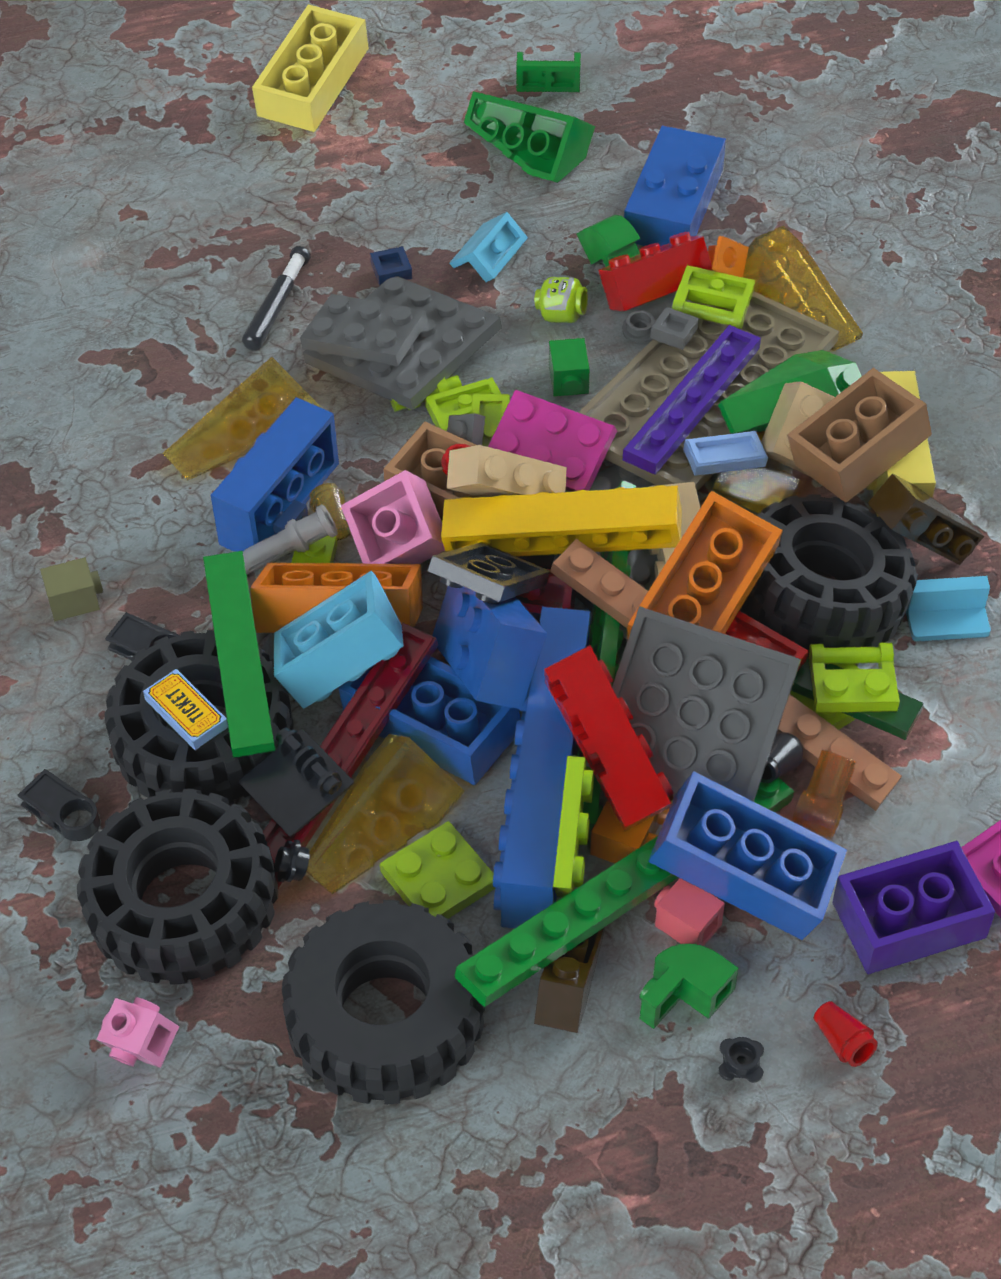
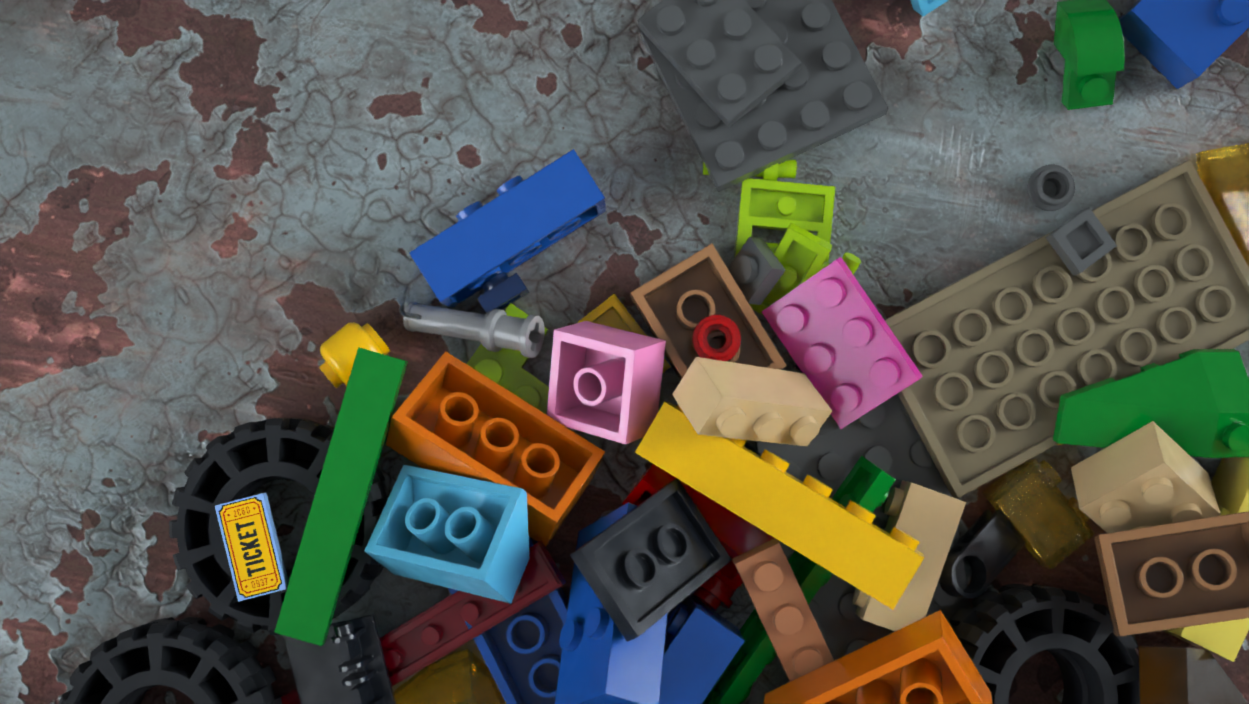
camera: 25 degrees right, 35 degrees up
black piece [18,769,100,841] -> none
olive brick [40,557,104,622] -> none
black piece [105,612,180,660] -> none
clear yellow wedge [163,357,321,481] -> none
clear yellow cone [309,483,351,541] -> none
lime head [534,277,588,323] -> none
green brick [549,338,590,397] -> none
red brick [598,232,713,311] -> none
dark purple plate [622,325,761,475] -> none
lime plate [672,265,755,329] -> none
light blue tile [683,431,768,476] -> none
orange bracket [708,236,749,277] -> none
none -> yellow head [319,322,390,389]

